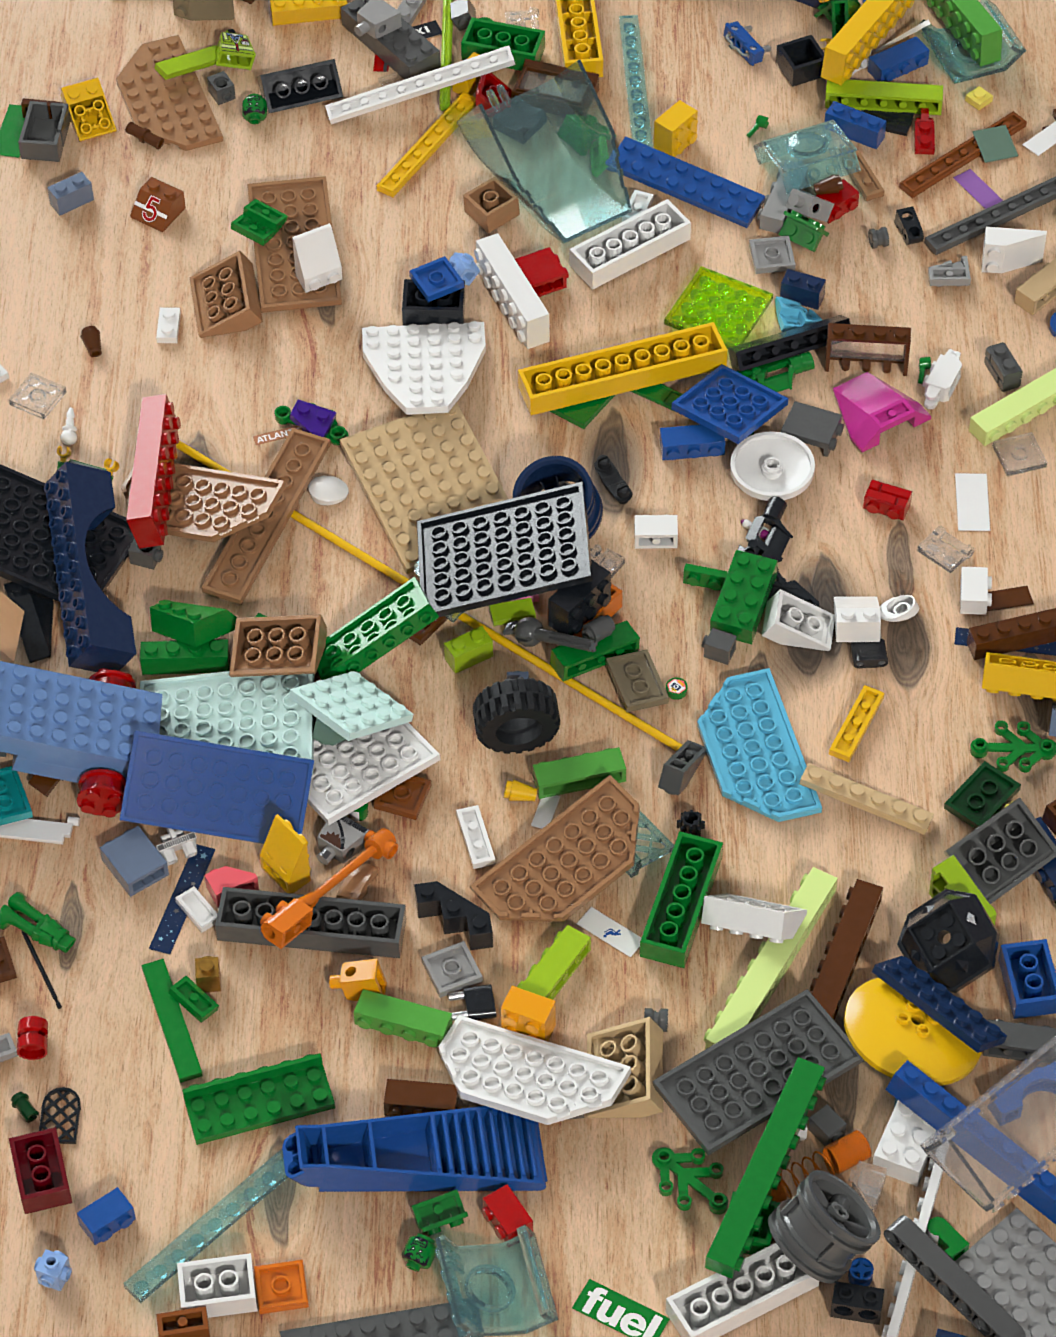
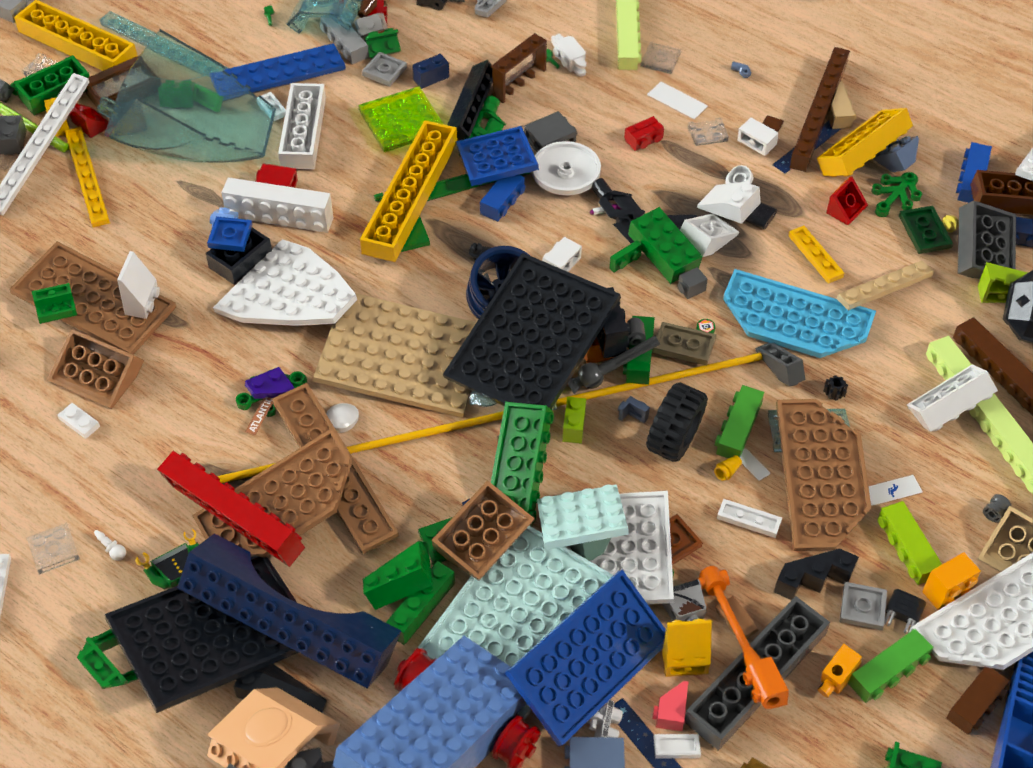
camera: 55 degrees left, 0 degrees up
reddish brown cone [80,326,102,357] -> none
dark grey brick [128,538,163,570] -> none
medium nougat brick [463,176,520,233] -> none
green brick [640,831,723,968] -> none
yellow brick [654,100,698,157] -> none
medium azure brick [775,296,822,332] -> none
dark pink wedge [833,372,931,452] -> none
dark grey wheel [868,227,889,249] -> none
dark grey brick [984,342,1023,392] -> none
none -> red slope [826,176,868,225]

